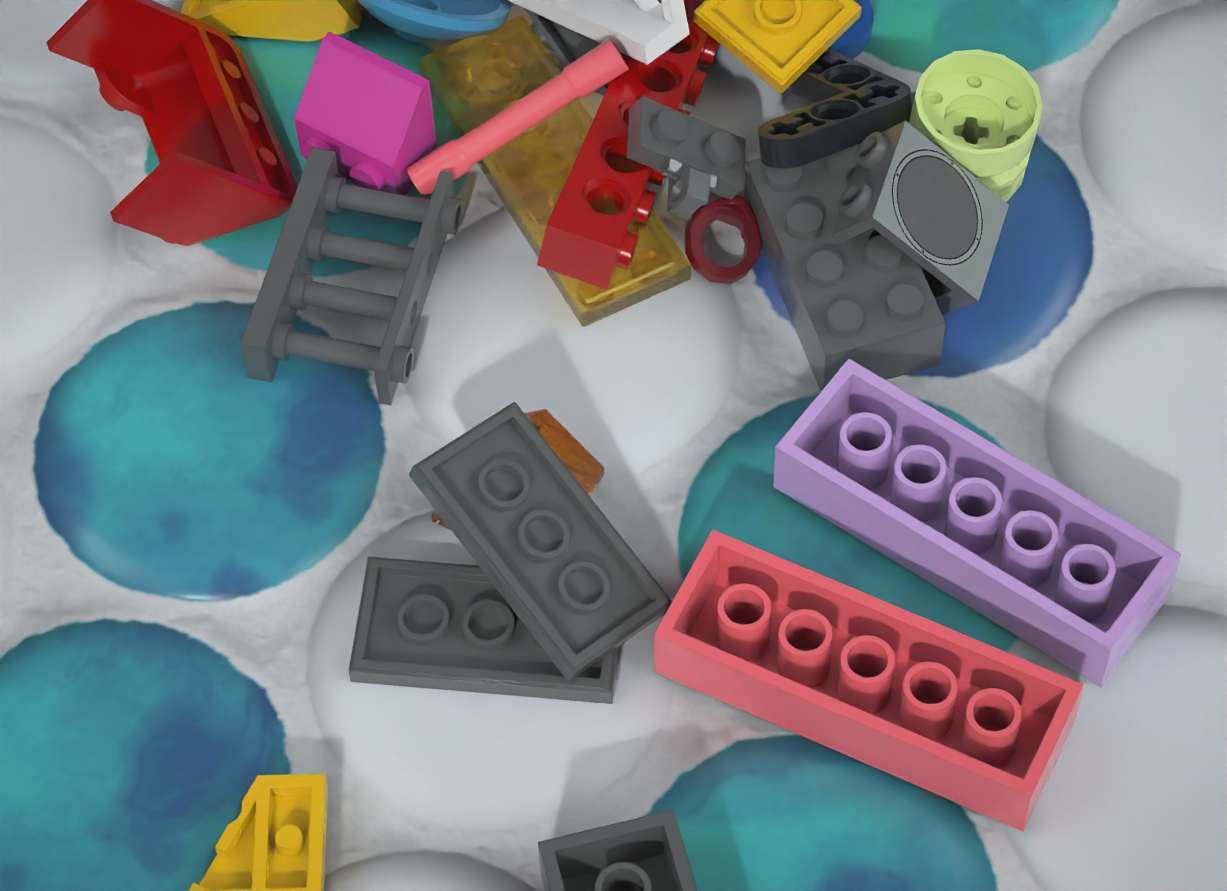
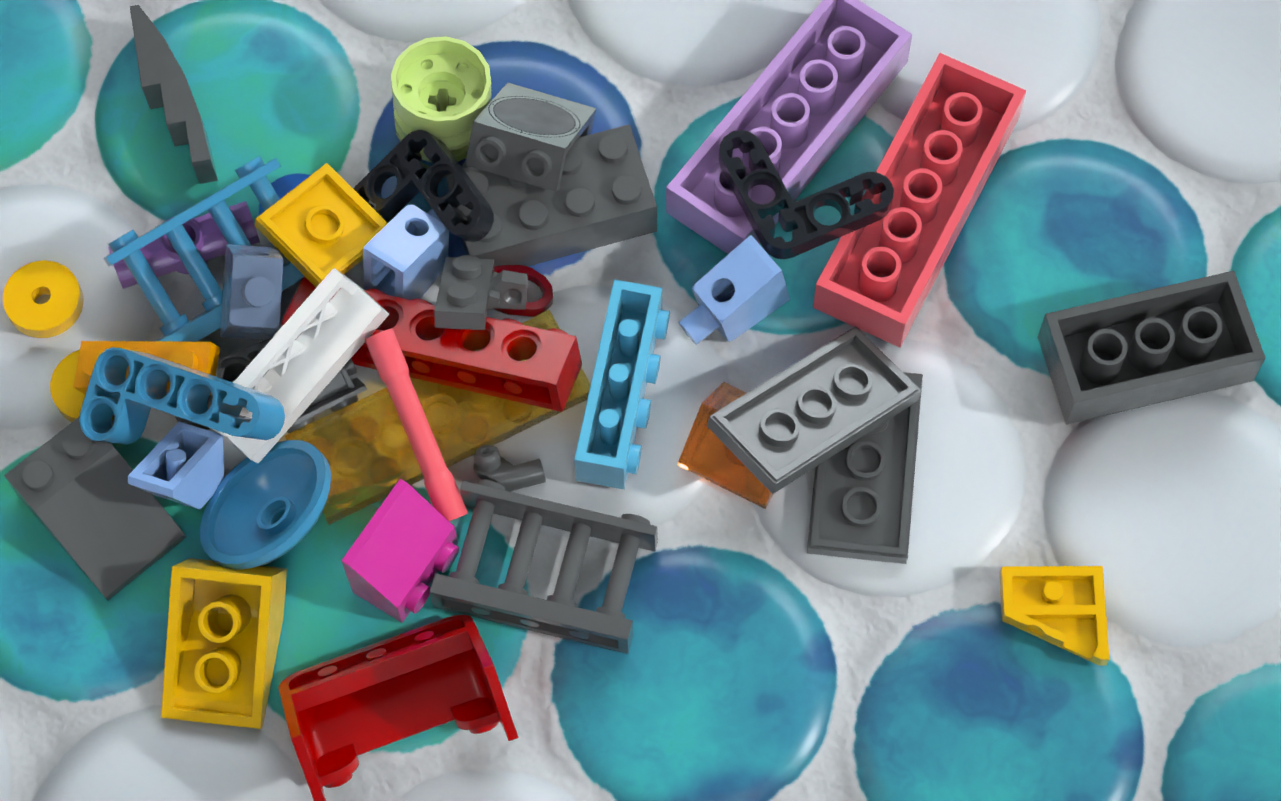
camera: 90 degrees left, 10 degrees up
none -> light blue torso [363,205,450,300]
none -> dark grey arm [473,445,546,492]
none -> medium azure brick [574,279,670,490]
none -> light blue torso [678,235,790,345]
none -> black beam [719,130,894,260]

